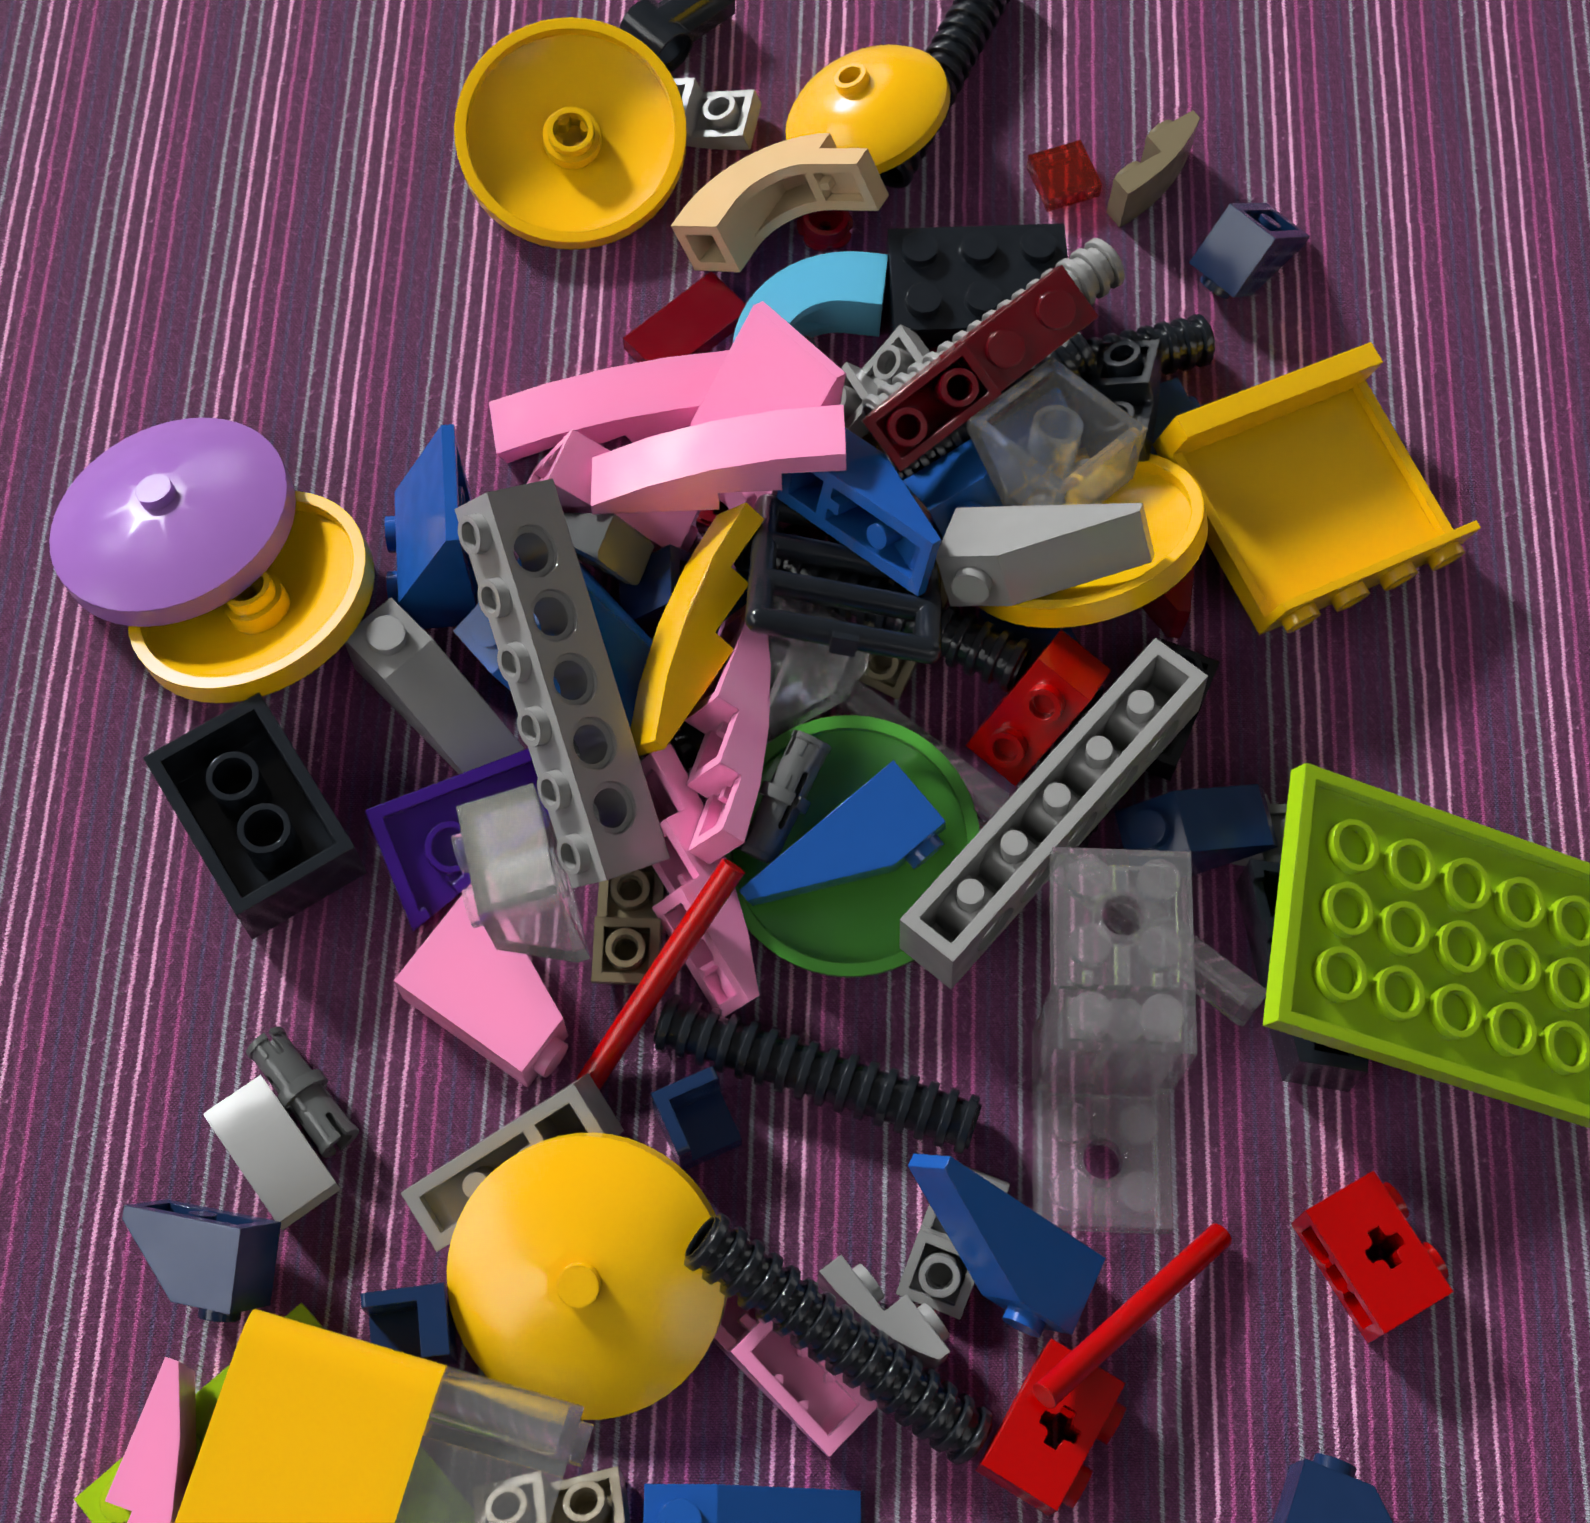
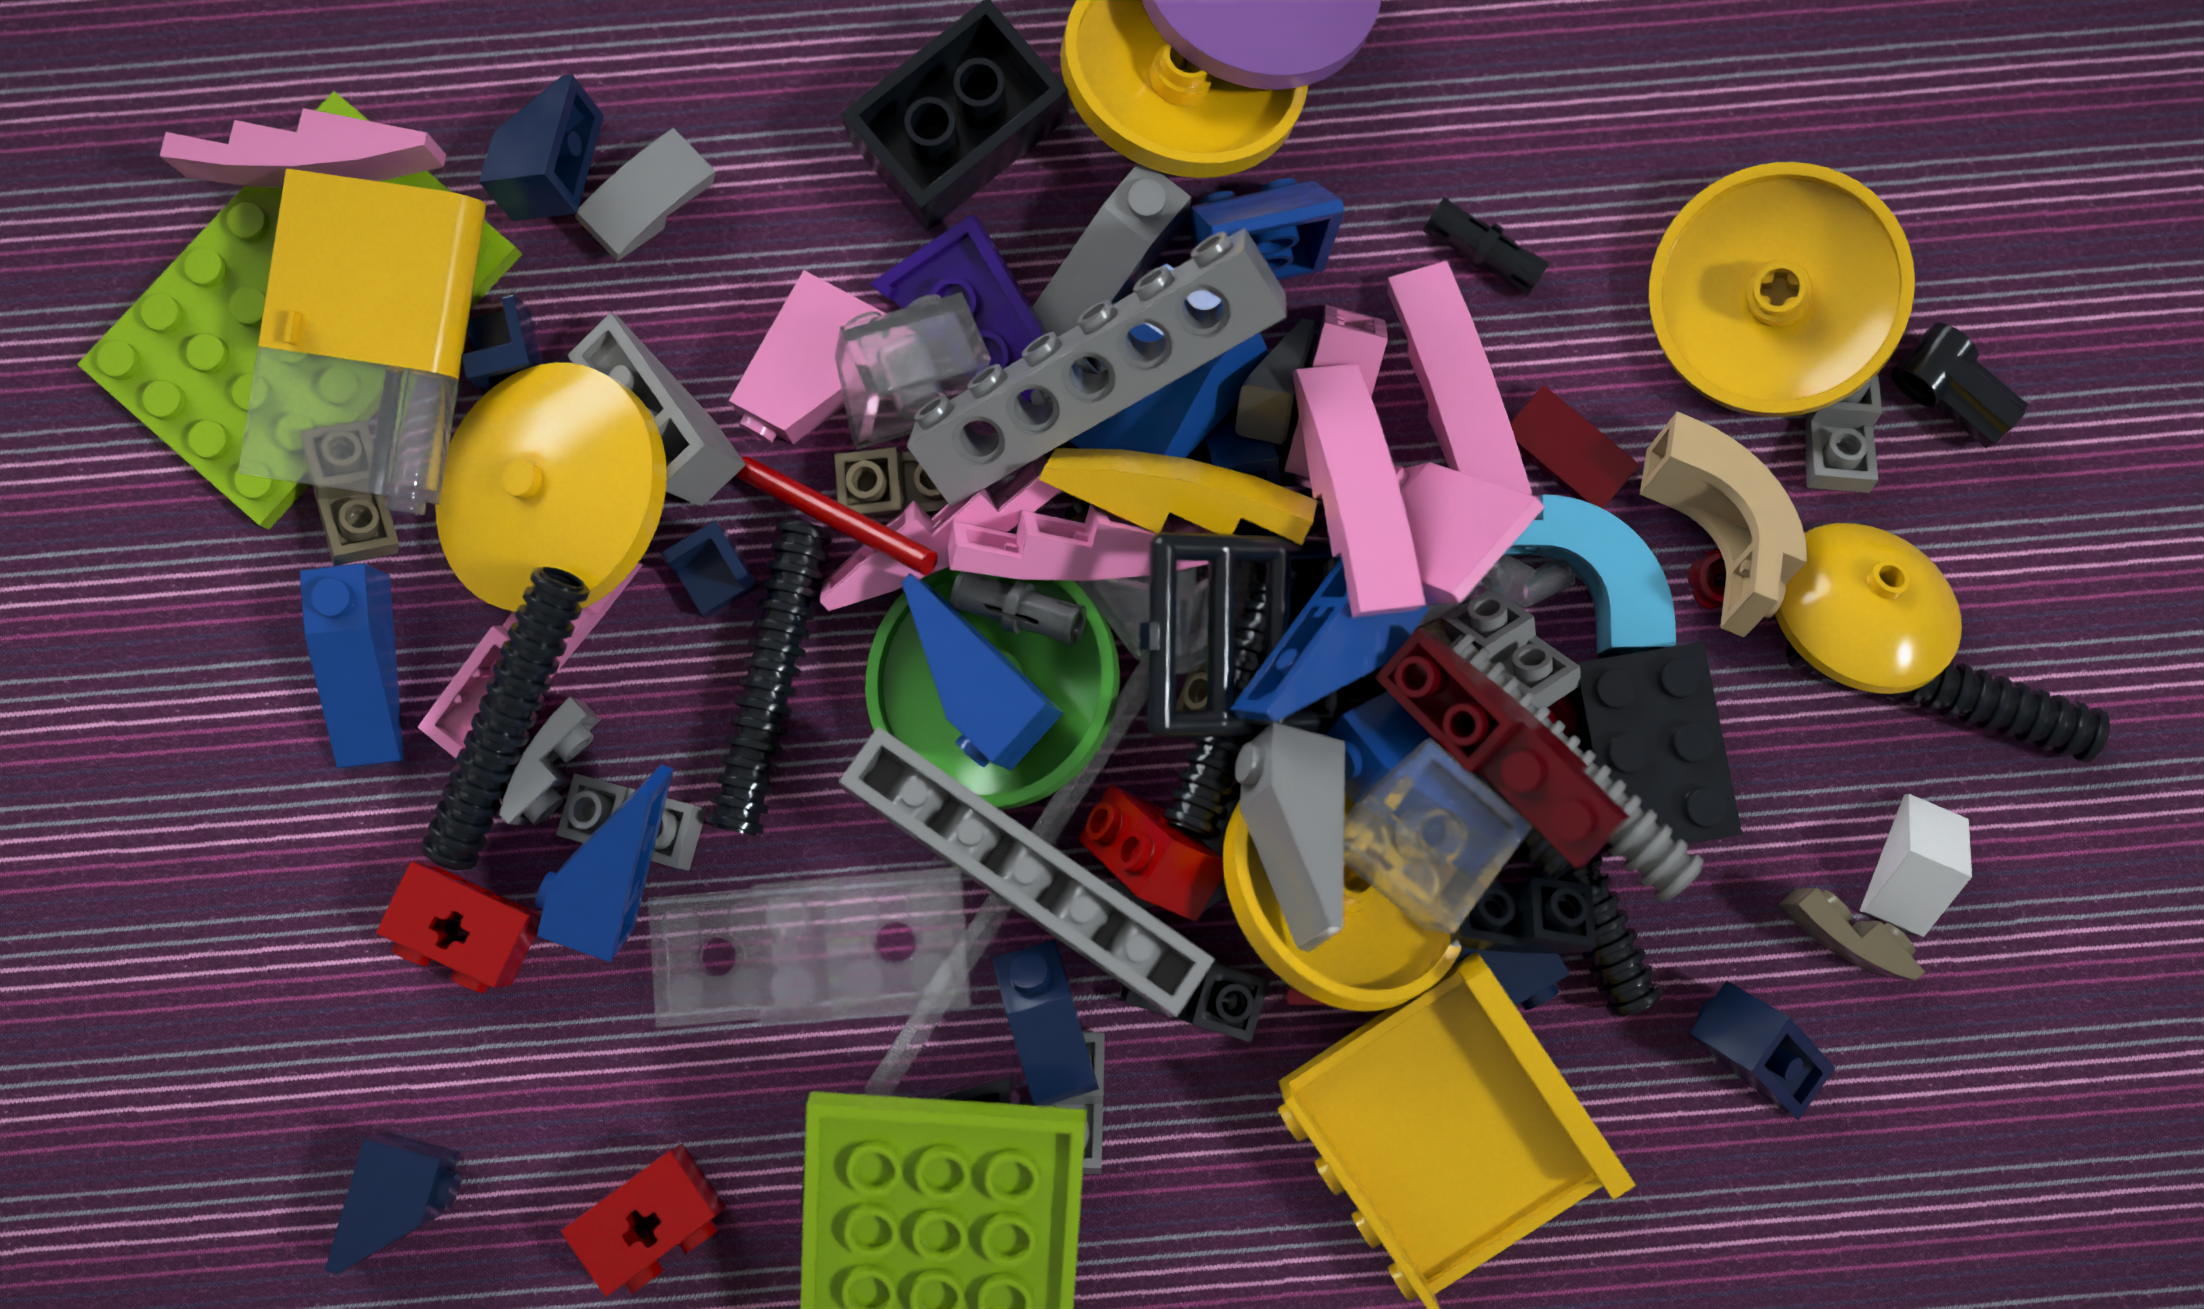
camera: 85 degrees right, 15 degrees up
dark grey pin [246,1026,359,1158] -> none
clear red tile [1026,140,1102,212] -> none
red bar [1033,1223,1232,1409] -> none
none -> black pin [1423,197,1550,297]
none -> white slope [1859,794,1972,937]

